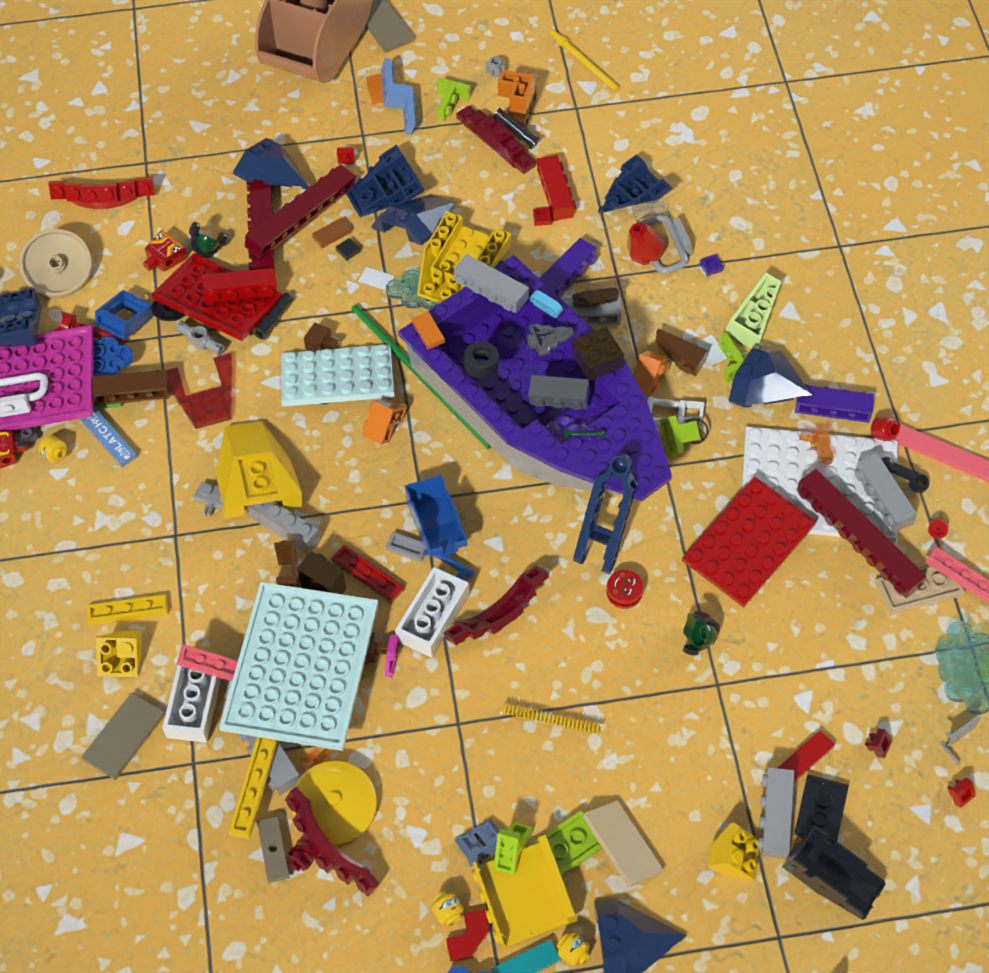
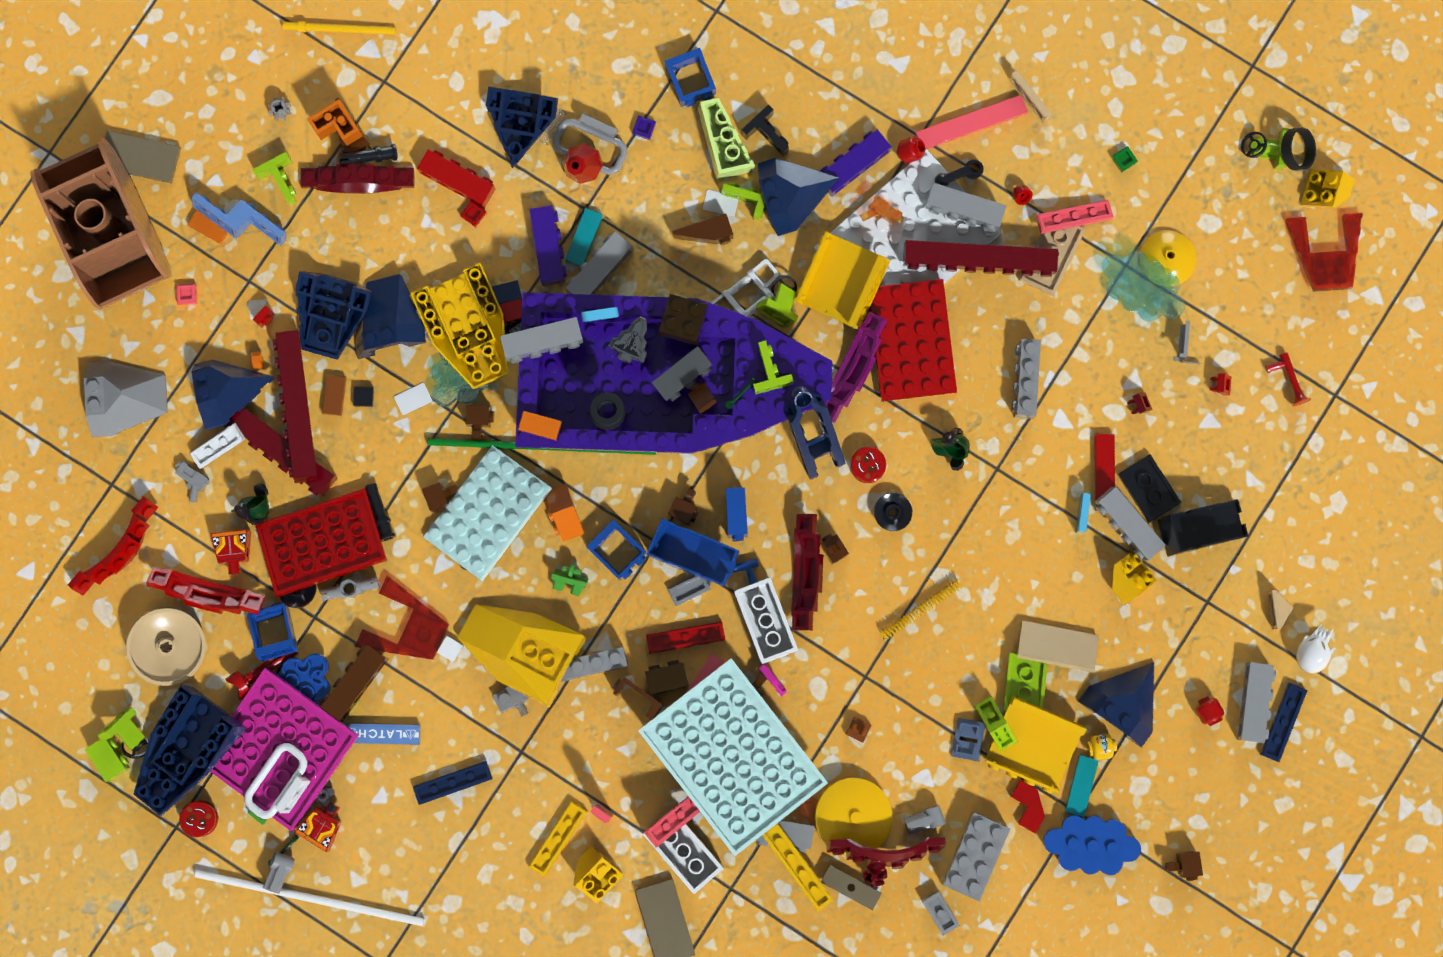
camera: 45 degrees left, 25 degrees up
yellow head [38,435,67,463] -> none
red brick [202,268,277,303] -> none
yellow head [431,892,464,926] -> none
dark brown hinge [572,287,619,307] -> none
orange brick [633,350,669,396] -> none
none -> light grey wedge [84,361,168,438]
none -> red piece [146,567,265,615]
none -> light grey piece [175,461,210,503]
none -> coral tile [176,284,197,305]
none -> white tile [190,423,246,469]
none -> orange tile [250,351,264,371]
none -> dark blue tile [413,761,493,805]
none -> white tile [437,636,464,662]
none -> reddish brown brick [465,405,494,440]
none -> bright green hips [551,562,589,596]
none -> teal tile [565,208,603,267]
none -> blue window [586,519,647,580]
none -> coral tile [591,804,613,823]
none -> blue window [665,48,716,107]
none -> reddish brown brick [668,488,699,525]
none -> reddish brown slope [688,382,718,414]
none -> blue window [726,488,748,542]
none -> black bracket [741,104,789,156]
none -> lime bracket [753,341,794,395]
none -> yellow panel [795,231,891,329]
none -> reddish brown brick [820,534,849,565]
none -> magenta piece [825,311,888,423]
none -> dark orange tile [846,717,872,743]
none -> black dish [874,493,913,531]
none -> light grey piece [904,805,946,835]
none -> light grey plate [922,891,960,936]
none -> light grey brick [942,812,1010,902]
none -> light grey brick [1012,339,1041,419]
none -> medium azure tile [1076,493,1091,534]

